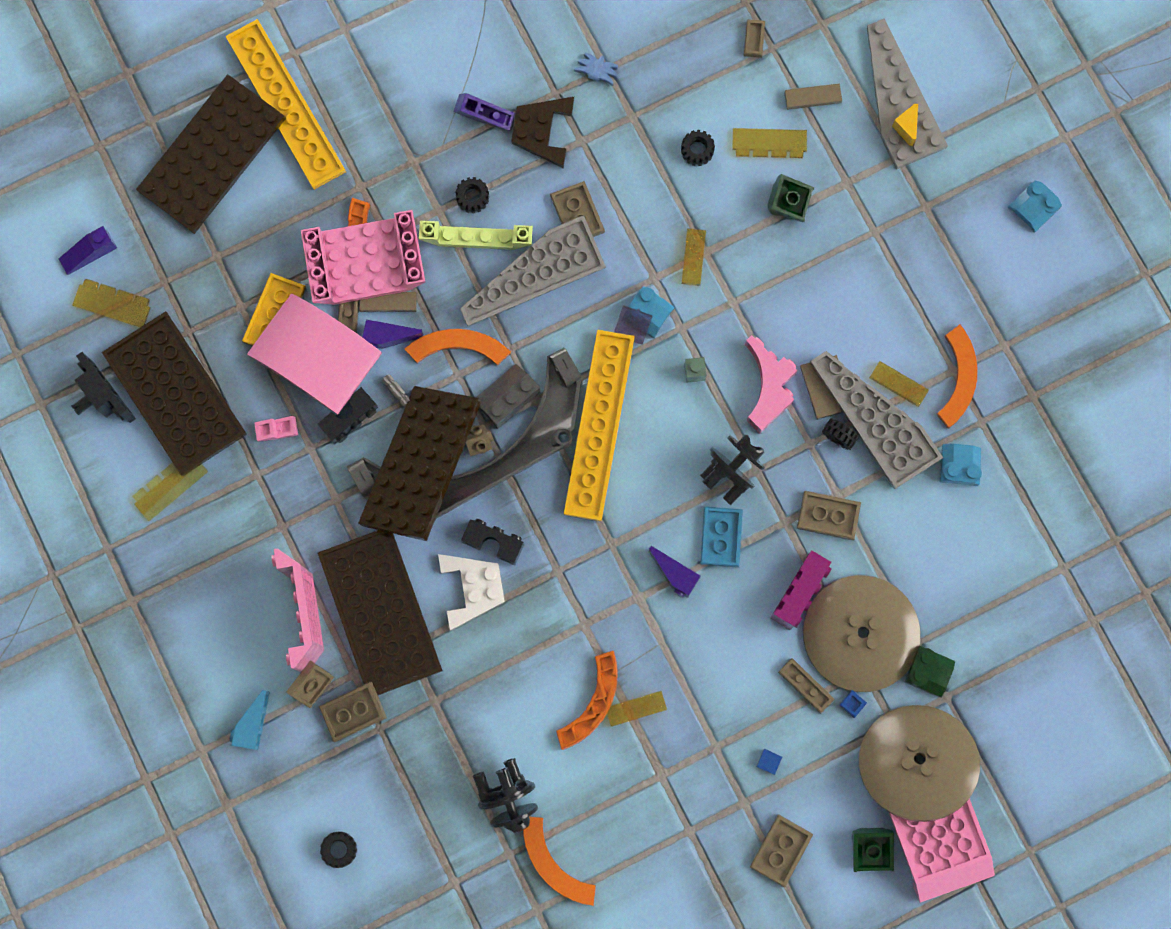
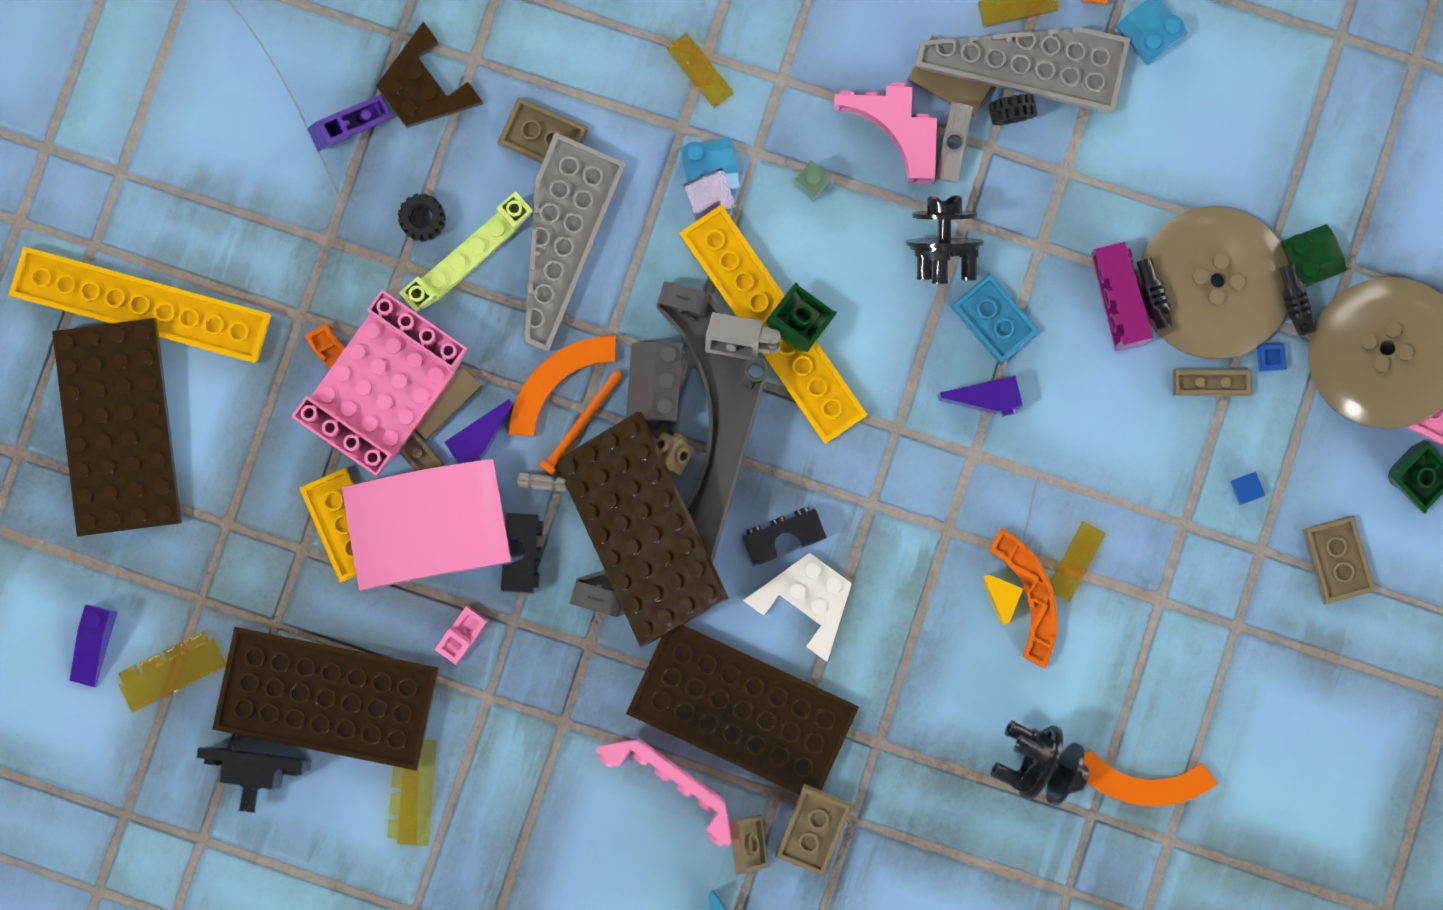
camera: 45 degrees left, 5 degrees up
dark tan tile [797,491,861,540] -> none
none -> orange bar [538,370,623,476]
none -> light grey hinge [705,312,781,360]
none -> dark green slope [766,282,837,352]
none -> light grey piece [935,102,973,183]
none -> yellow slope [982,575,1023,625]
none -> black hinge [1136,258,1172,330]
none -> black hinge [1279,263,1314,336]

